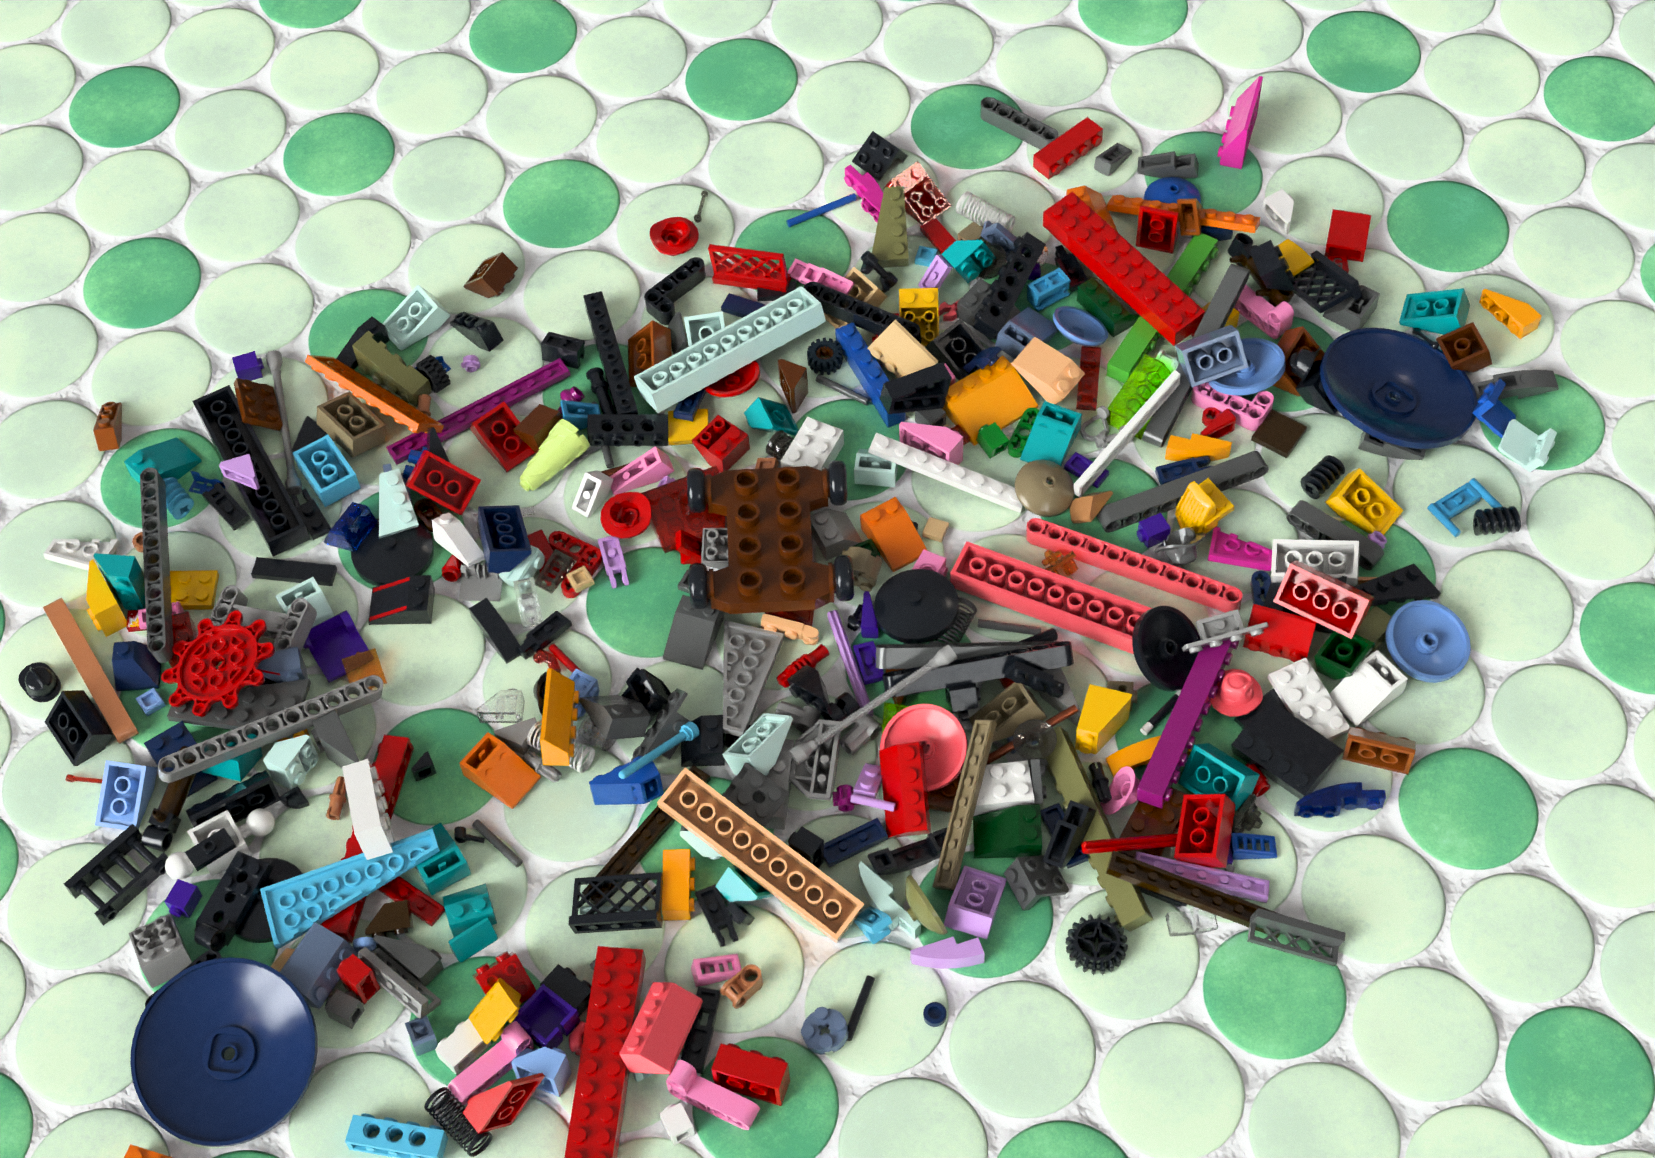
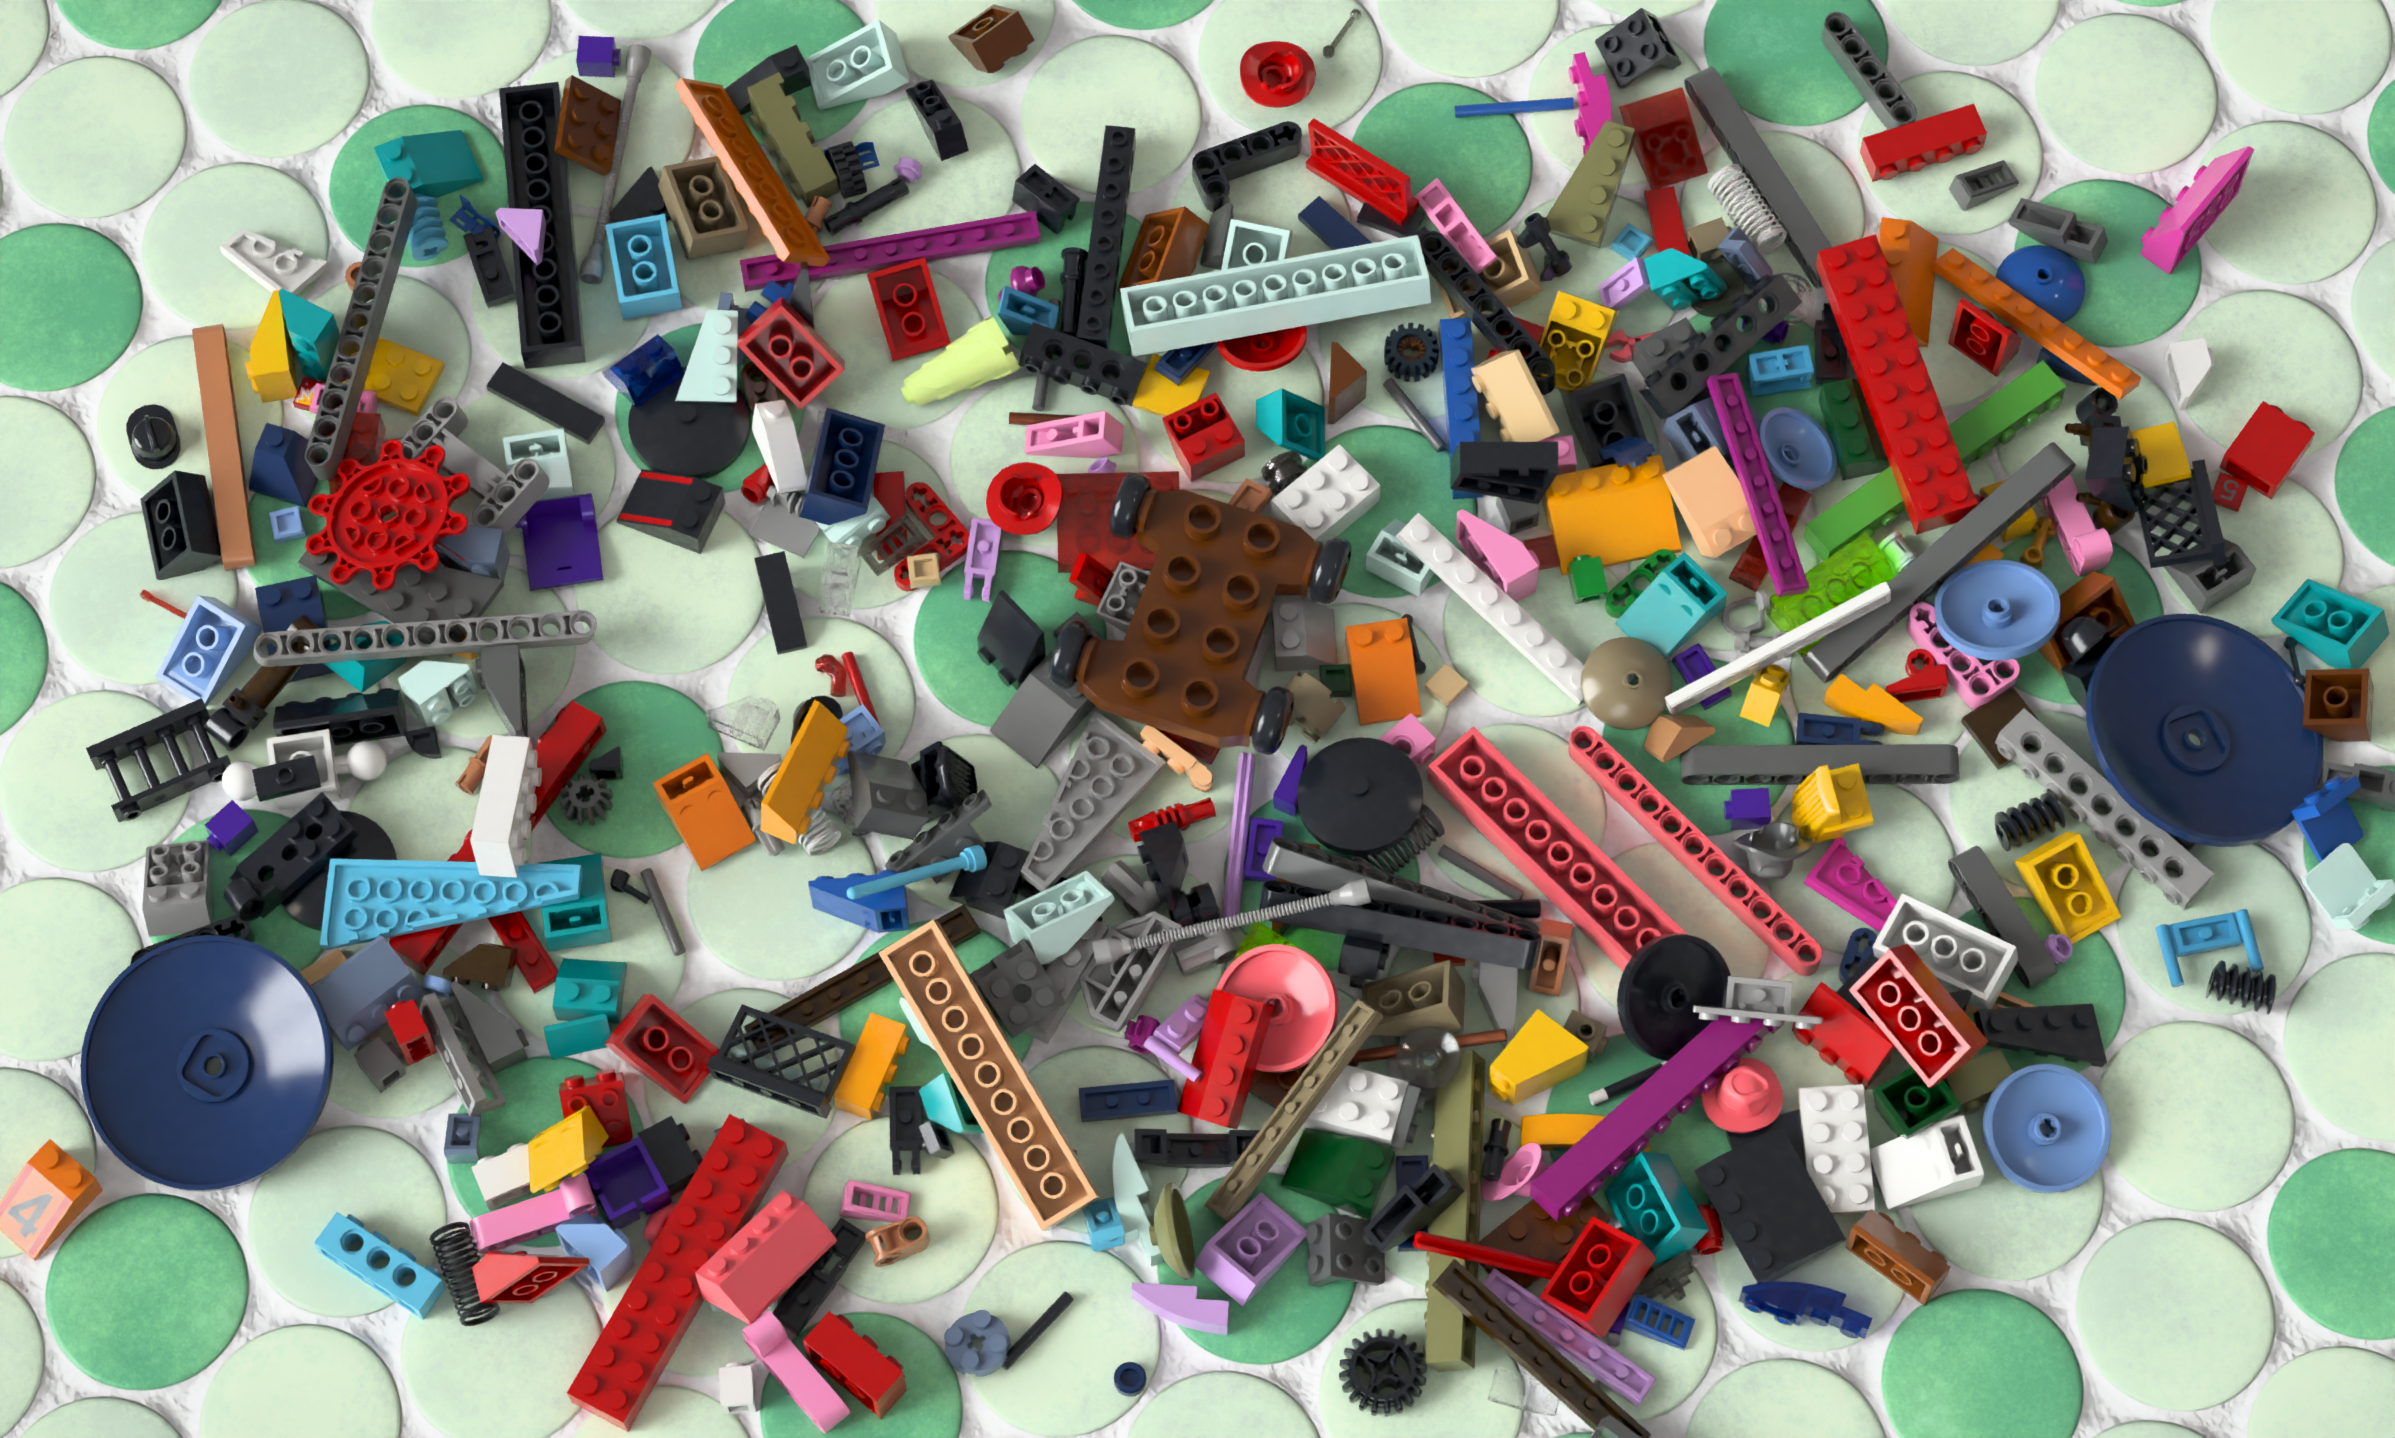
camera: 20 degrees right, 10 degrees up
dark orange slope [93,402,122,451] -> none
black hinge [290,488,332,540] -> none
clear orange piece [341,648,387,690] -> none
reddish brown slope [513,404,563,453] -> none
black hinge [518,611,572,659] -> none
white slope [571,470,614,518] -> none
black brick [788,827,824,869] -> none
black hand [847,604,863,631] -> none
black hinge [1004,661,1064,698] -> none
clear orange hips [1042,550,1078,576] -> none
sand blue slope [1175,325,1248,388] -> none
dark orange slope [1177,198,1203,236] -> none
none -> dark grey gear [560,772,613,827]
none -> red slope [604,994,719,1104]
none -> black pin [823,176,909,236]
none -> black slope [977,590,1046,691]
none -> nougat slope [1528,918,1574,996]
none -> dark grey beam [1684,67,1832,289]
none -> magenta tile [1706,372,1809,597]
none -> yellow slope [1740,664,1792,727]
none -> light grey brick [1995,708,2214,910]
none -> pearl gold bar [2019,516,2056,570]

